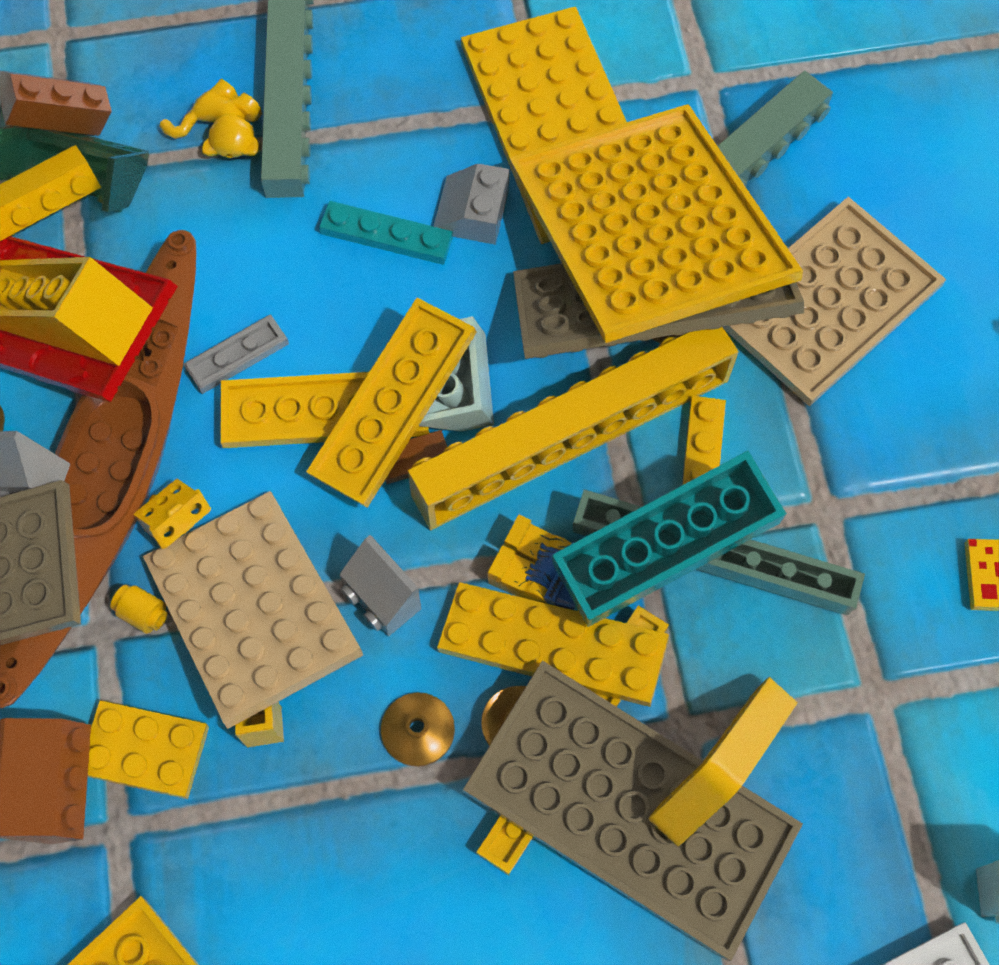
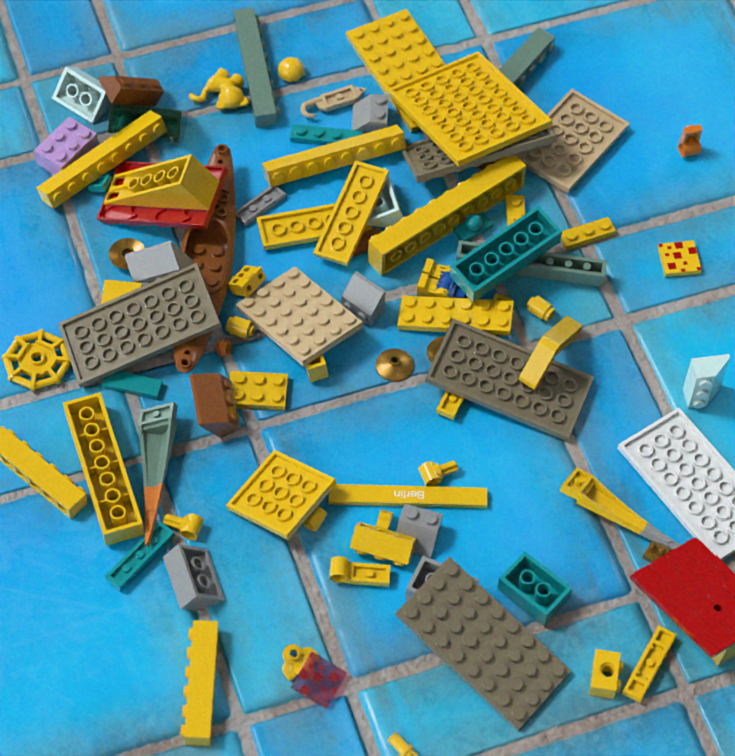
camera: 10 degrees left, 10 degrees down
none -> orange plate [215,339,231,358]
none -> yellow brick [262,125,406,187]
none -> yellow hair [278,57,305,82]
none -> tan plate [300,85,366,118]
none -> teal tile [453,211,493,241]
none -> yellow brick [527,295,556,322]
none -> yellow plate [561,217,616,251]

